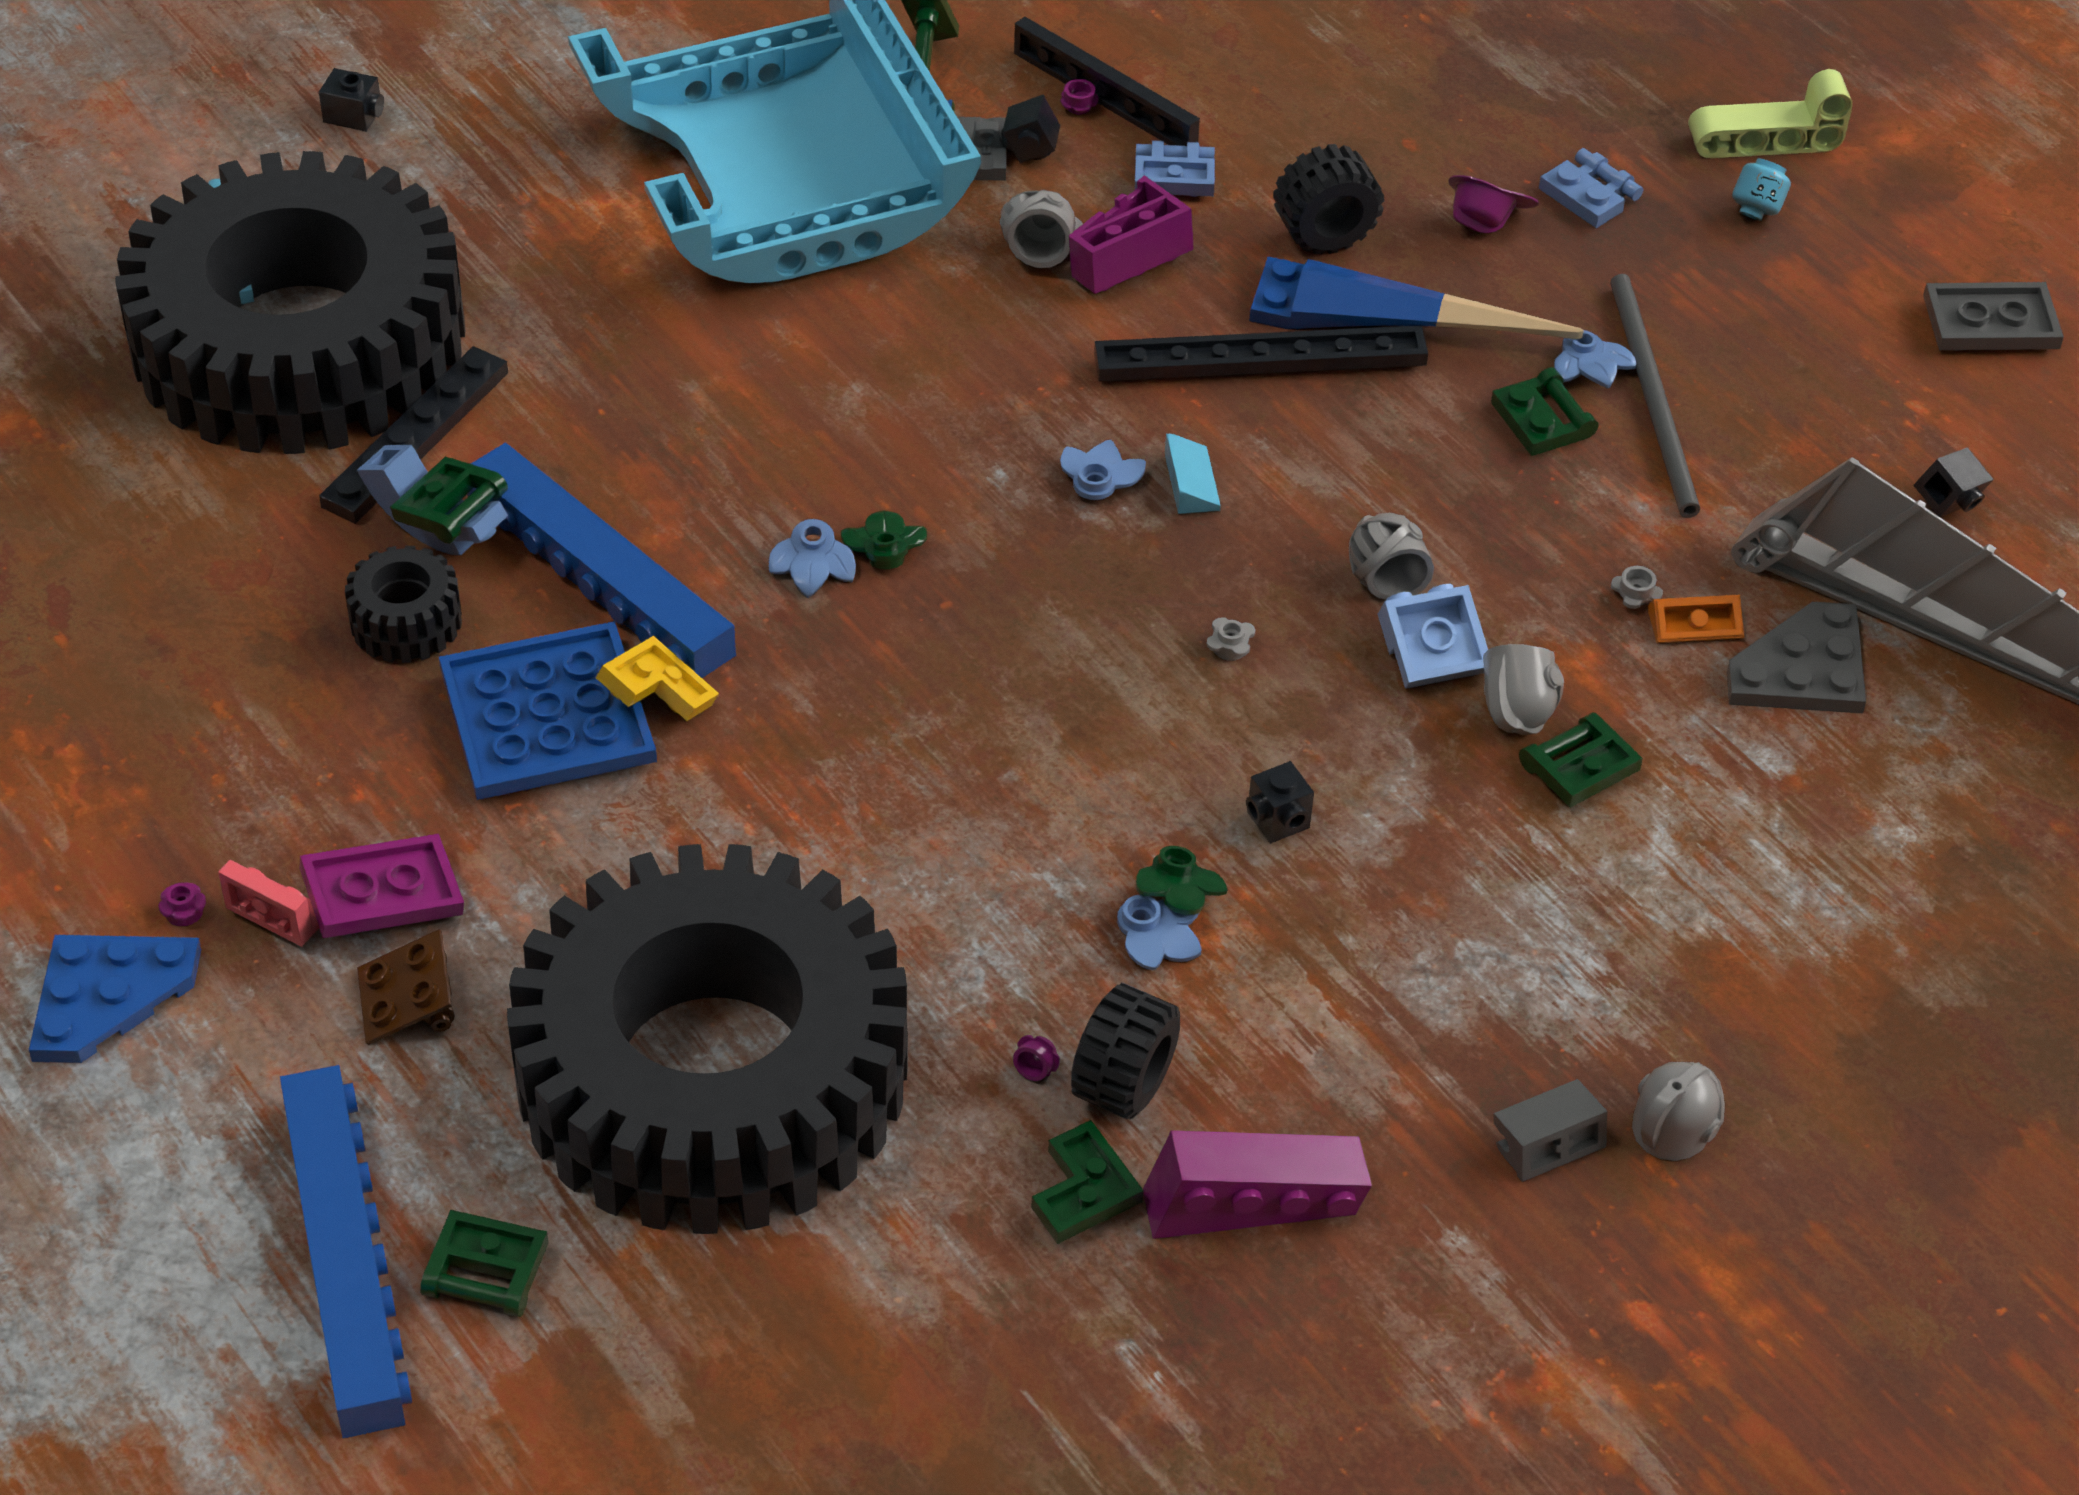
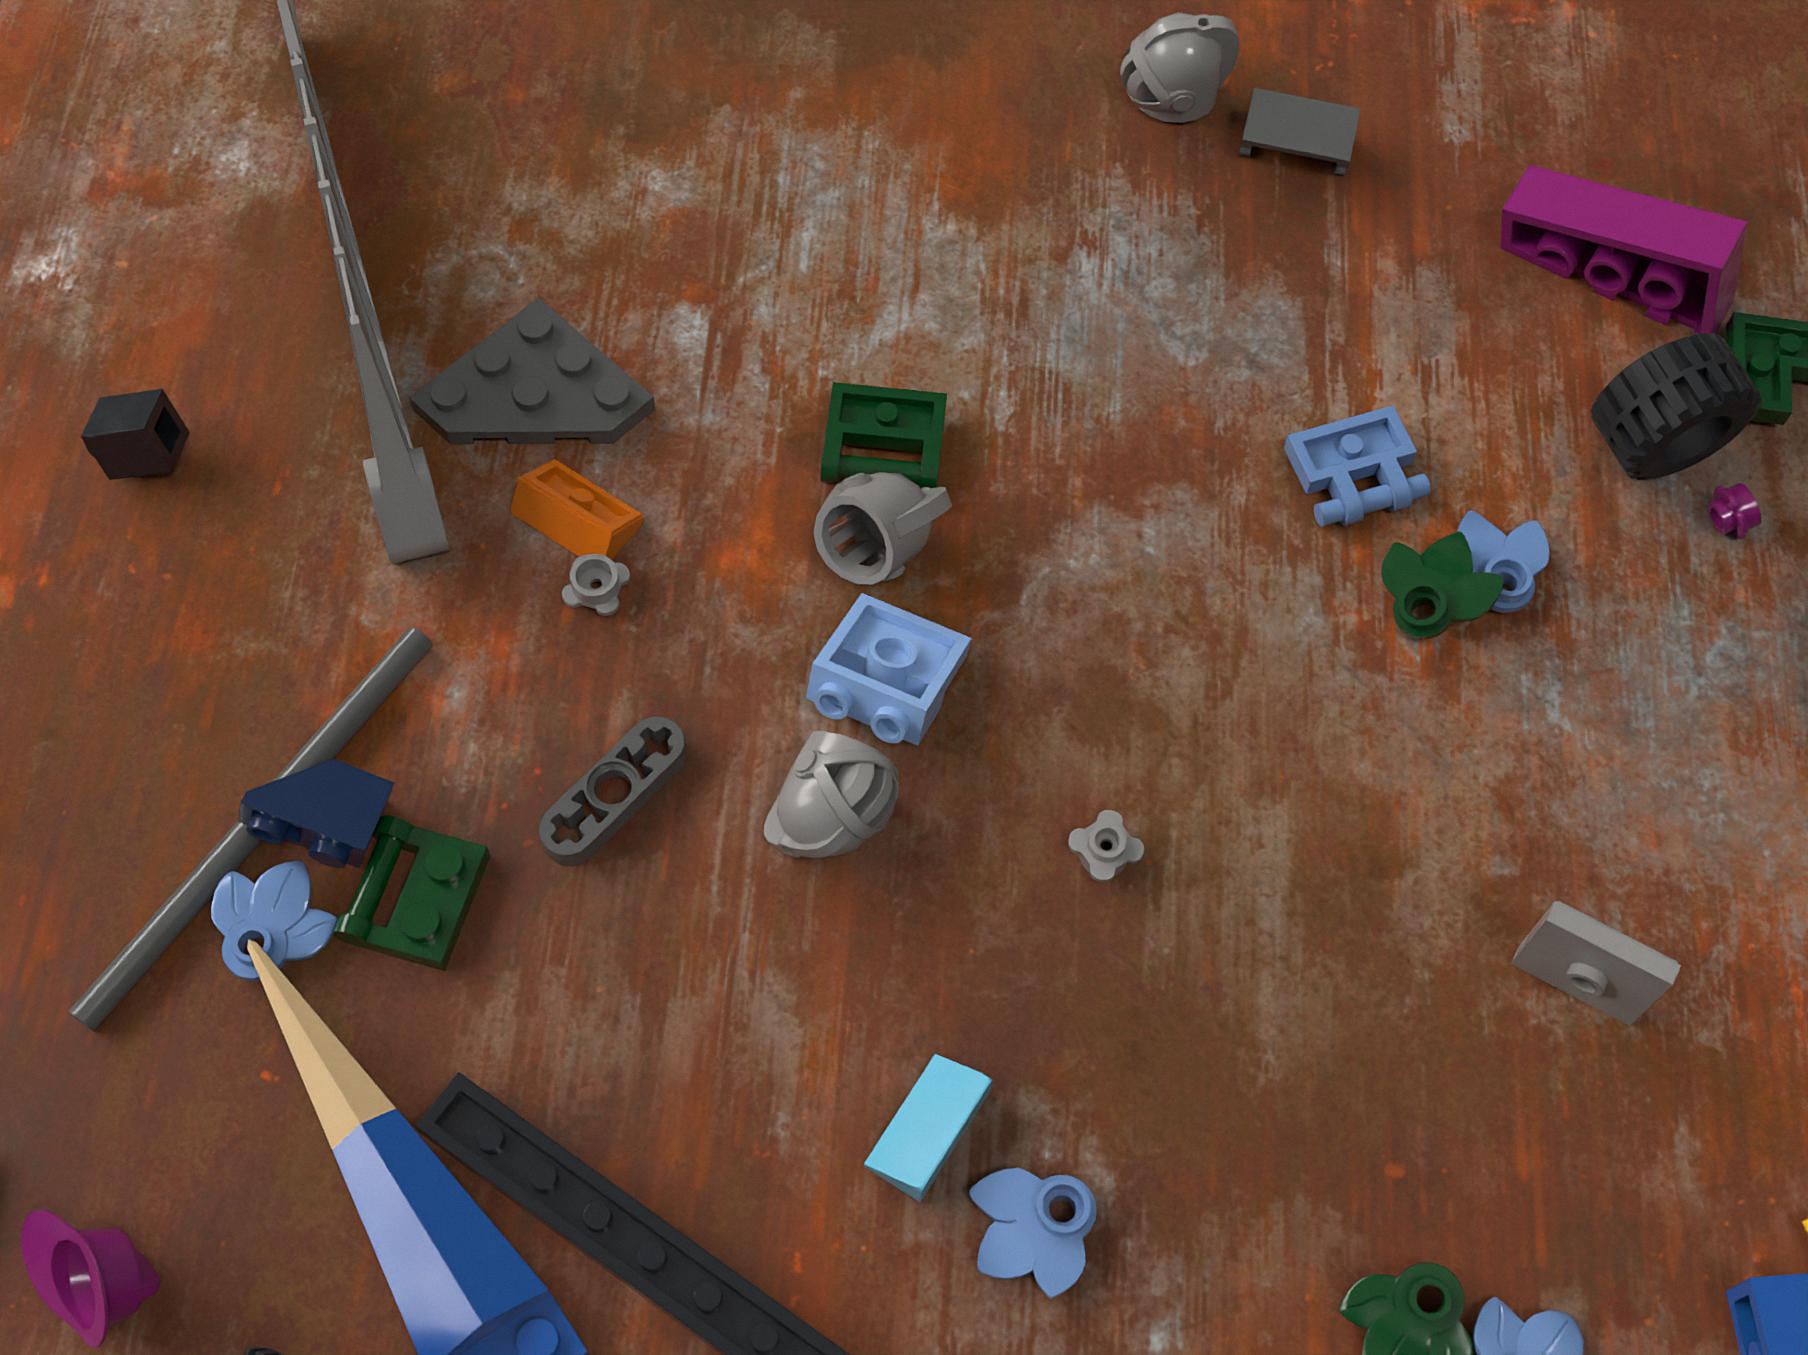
camera: 140 degrees left, 15 degrees up
black brick [1246,761,1314,844] -> none
none -> dark blue slope [238,759,394,868]
none -> dark grey beam [539,716,686,866]
none -> medium blue plate [1284,406,1431,527]
none -> light grey plate [1511,901,1681,1026]

